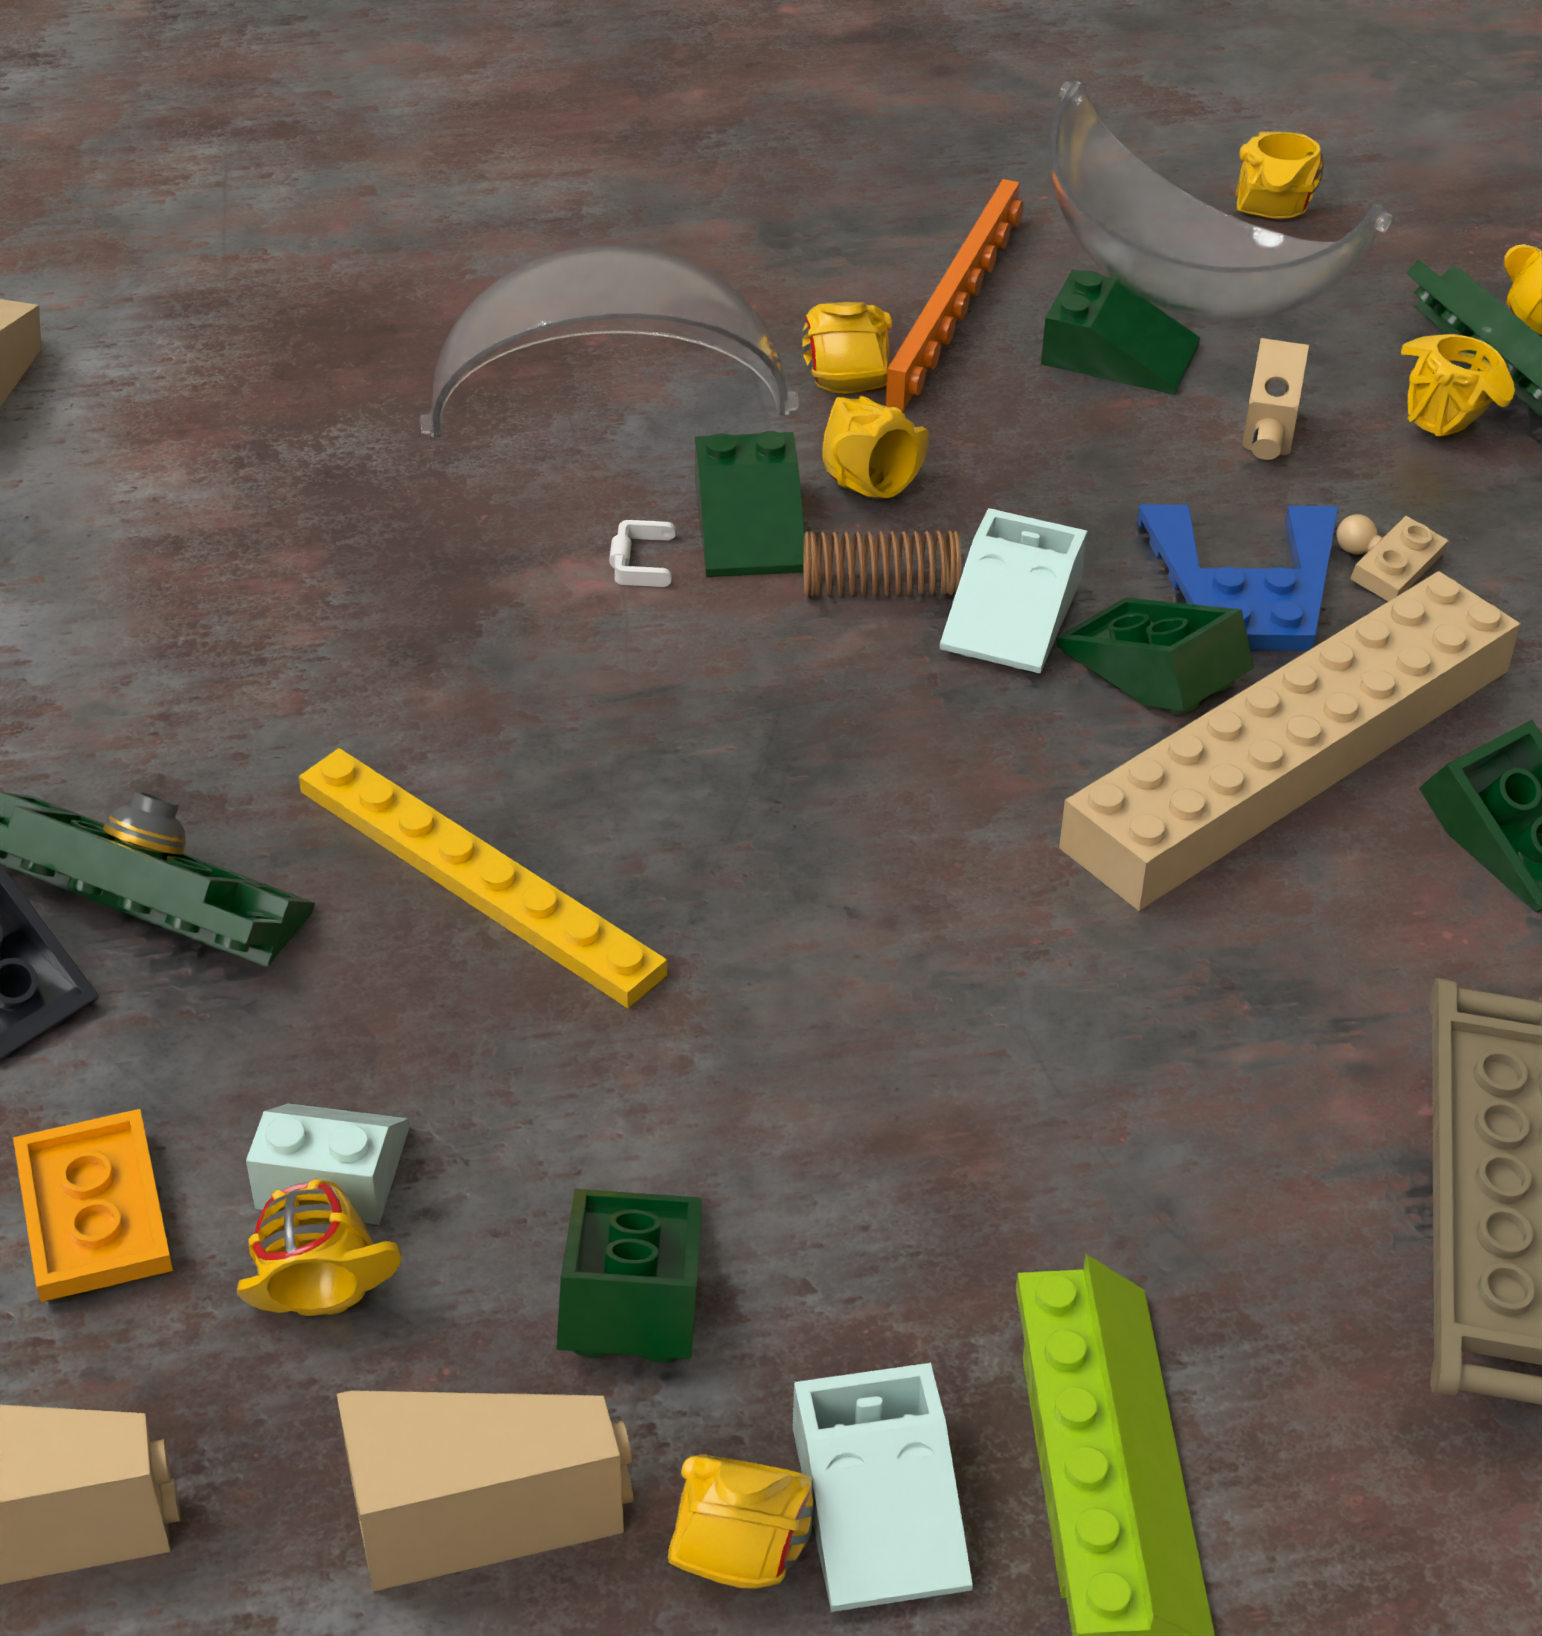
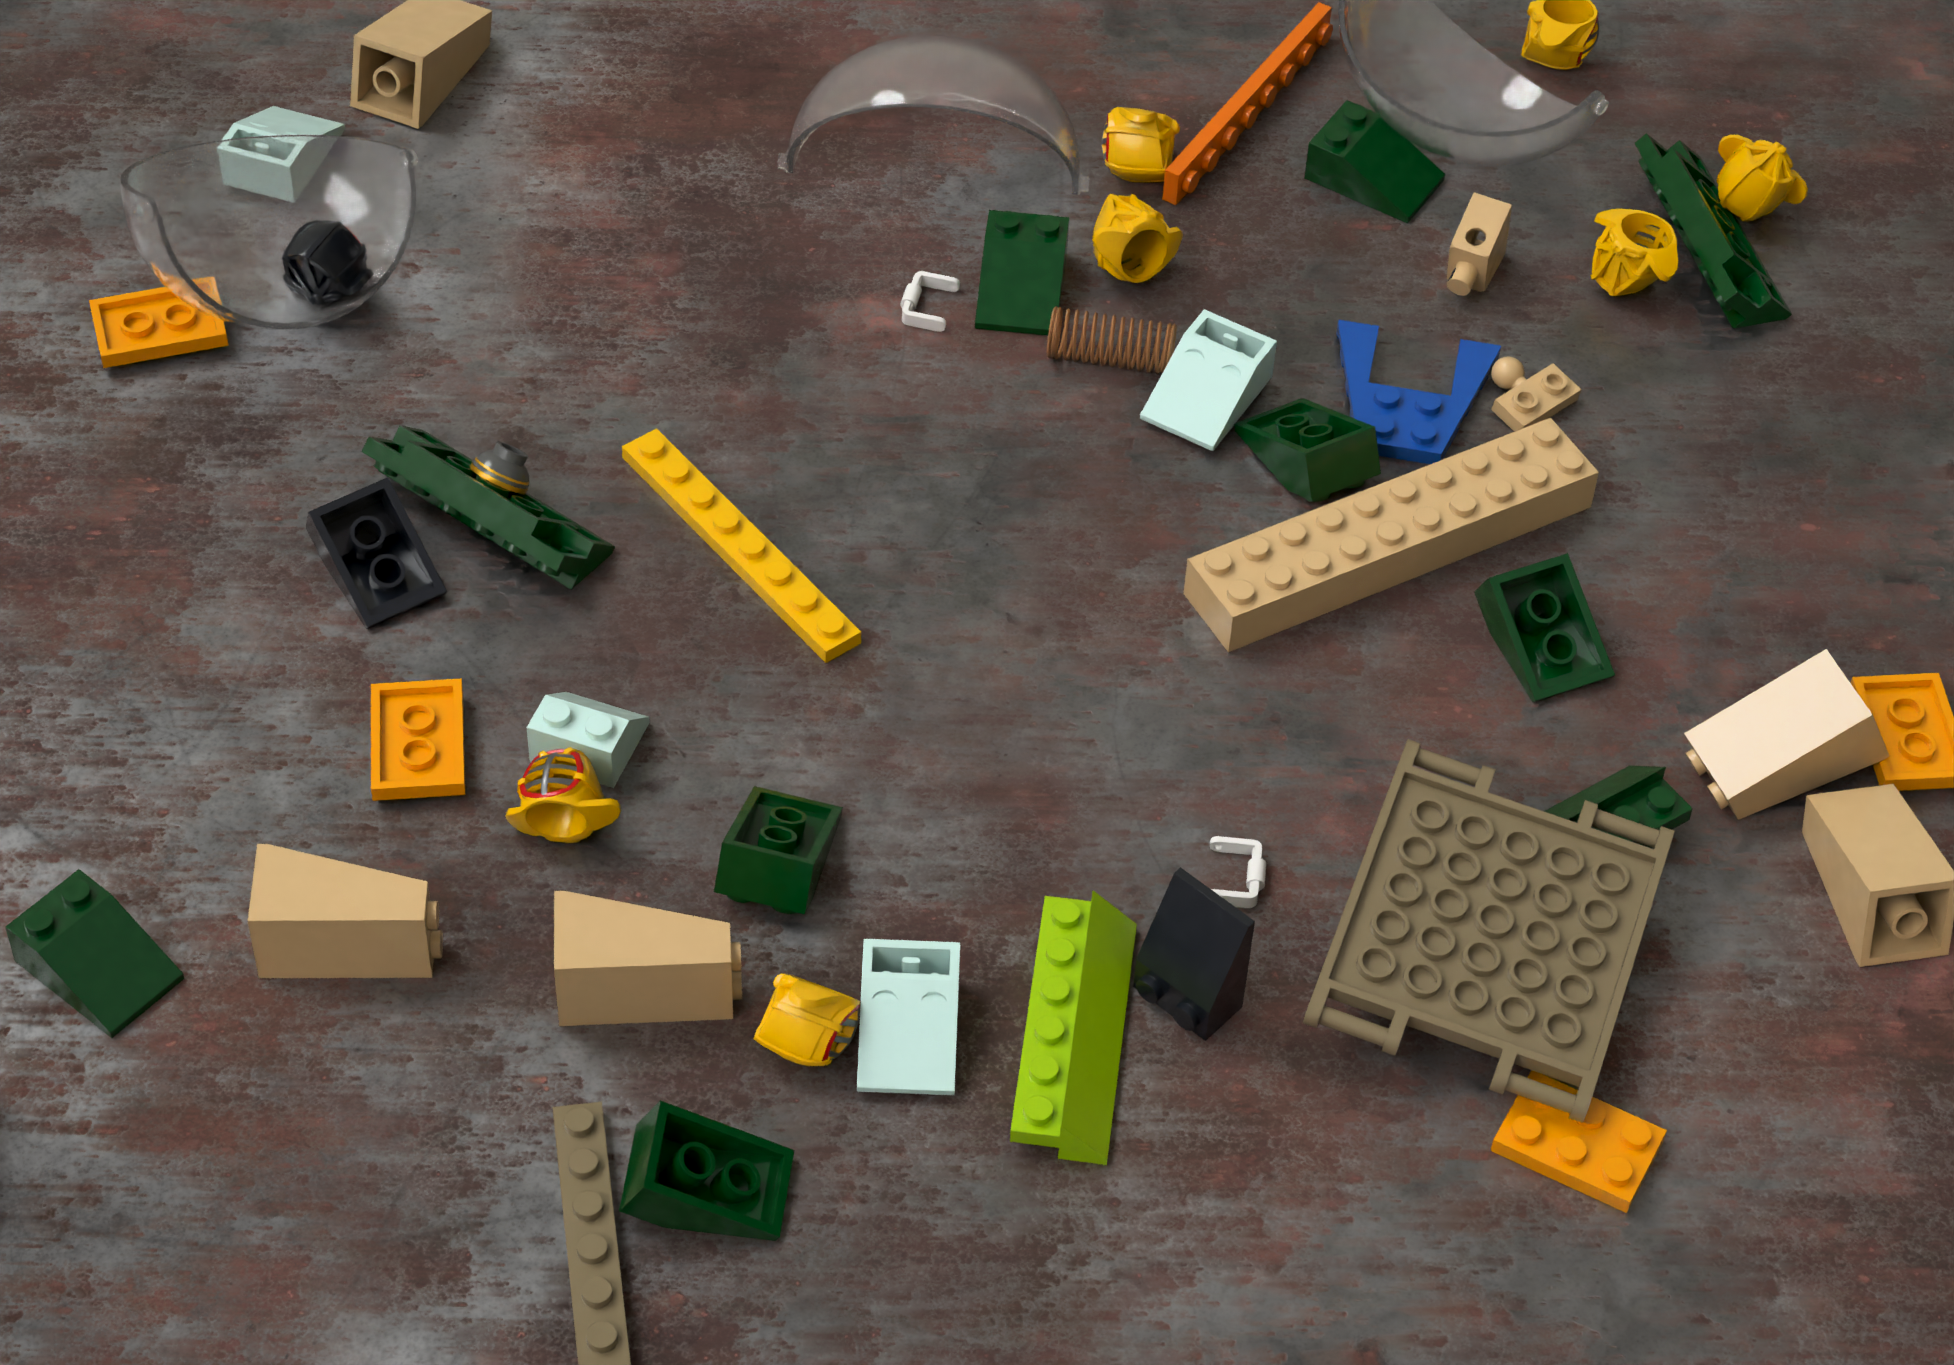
camera: 10 degrees right, 5 degrees up
none -> black slope [1133,867,1255,1041]
none -> white piece [1210,836,1266,908]

